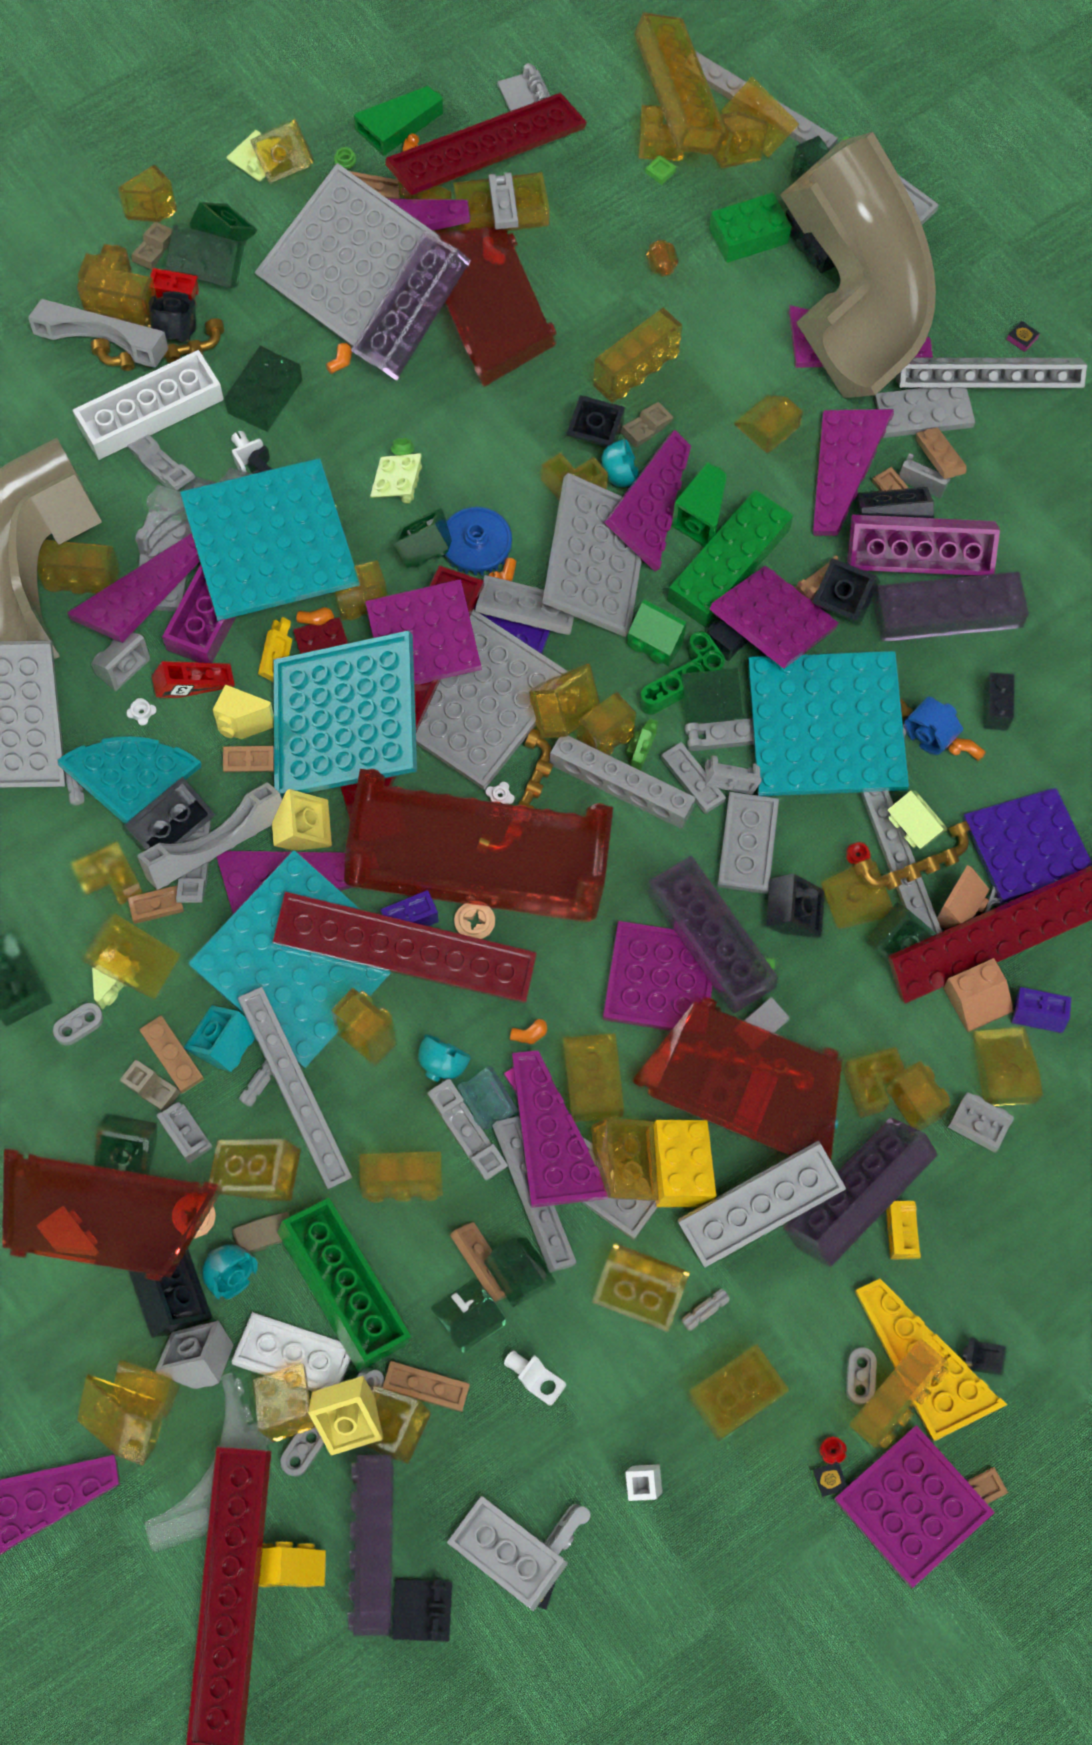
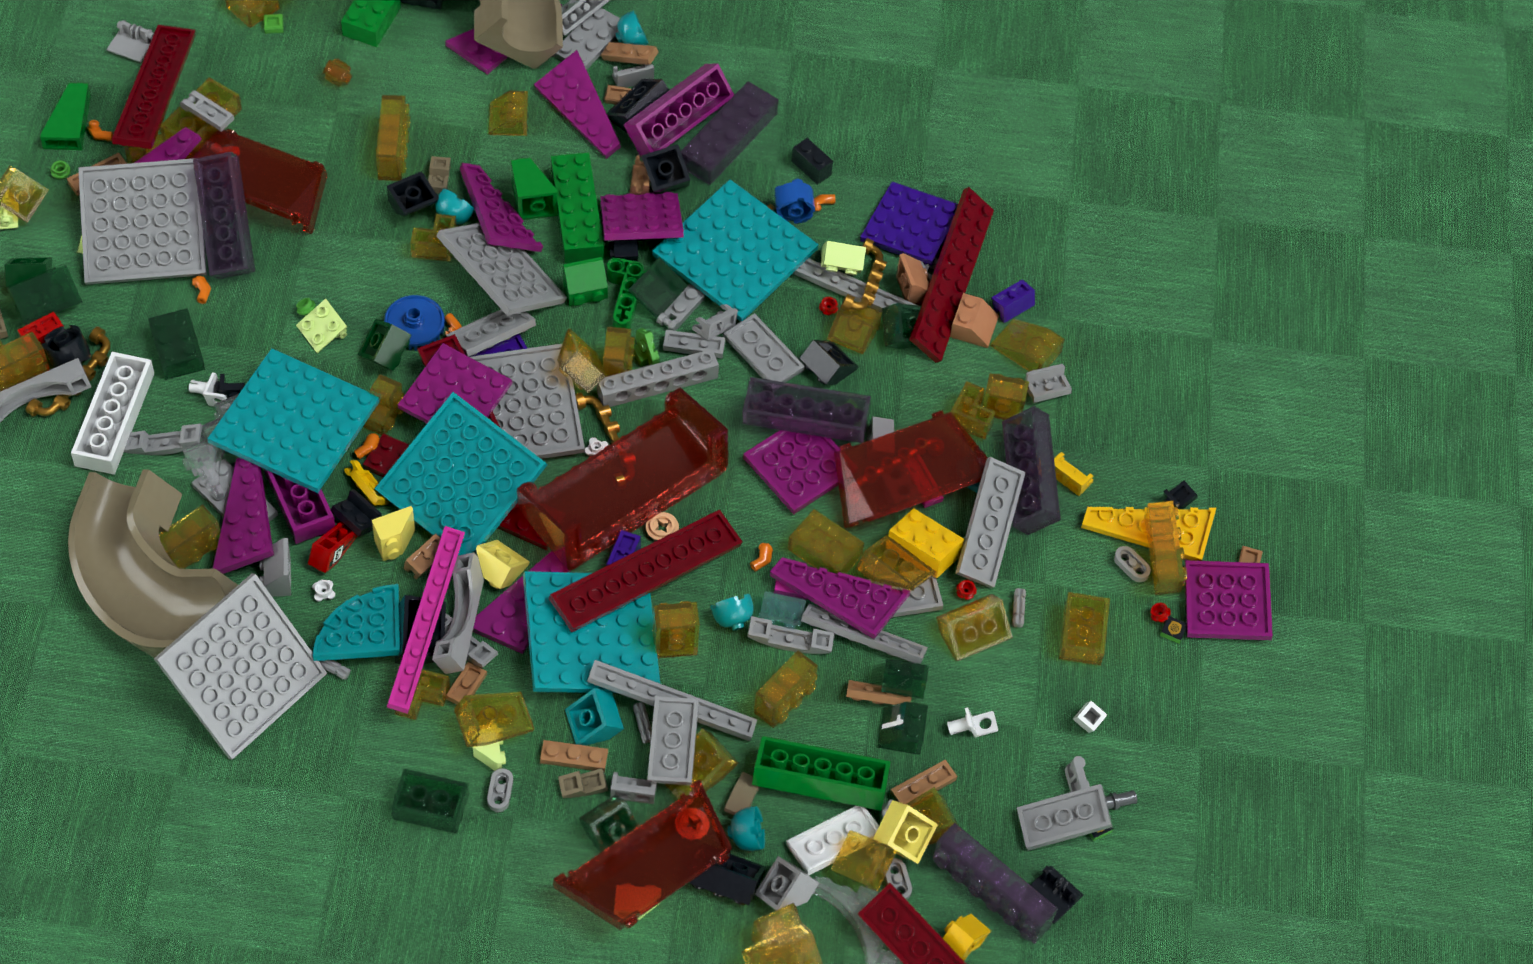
camera: 50 degrees left, 10 degrees down
none -> black bracket [331,489,382,537]
none -> dark pink plate [387,526,465,714]
none -> teal cylinder [615,11,649,45]
none -> light grey plate [647,696,699,785]
none -> red plate [956,580,977,600]
none -> dark grey pin [1105,790,1137,810]

